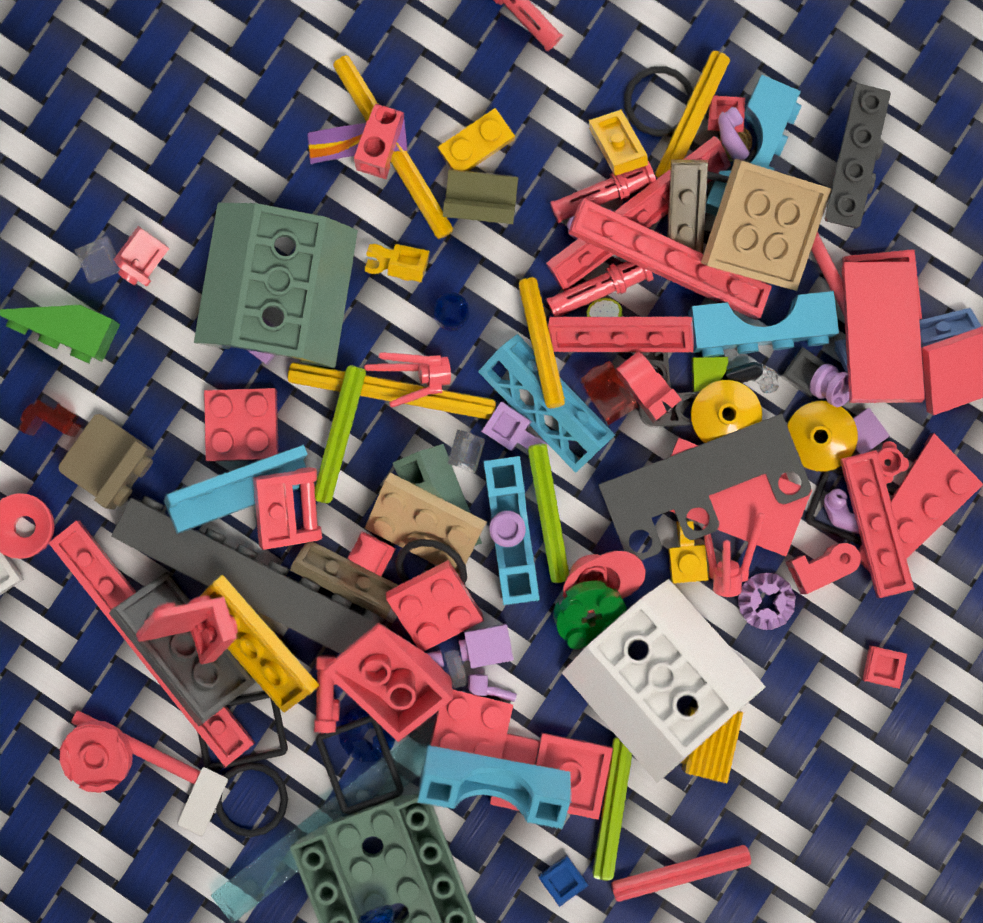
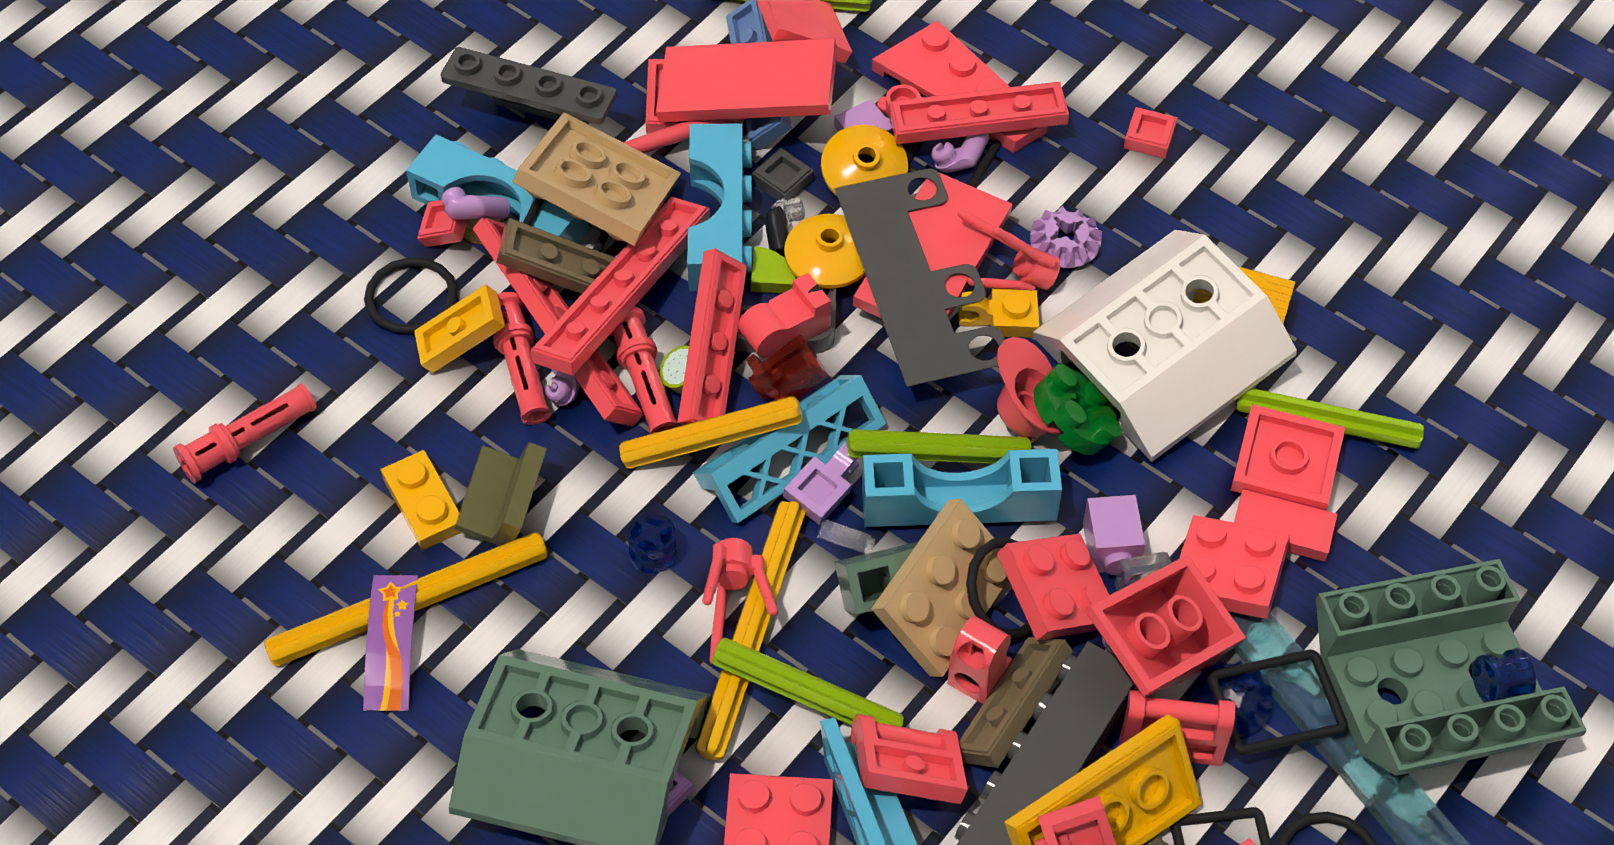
camera: 85 degrees left, 30 degrees down
coral leg [354,104,404,179] -> none
yellow plate [365,244,430,282] -> none
medium azure arch [418,745,571,829] -> none
lavender hand [468,674,517,702] -> none
lavender tile [489,510,526,547] -> none
blue tile [538,854,588,907] -> none
coral axle [611,845,751,902] -> none
yellow axle [655,51,730,179] -> none
coral leg [785,543,861,594] -> none
lavender wheel [810,364,849,407] -> none

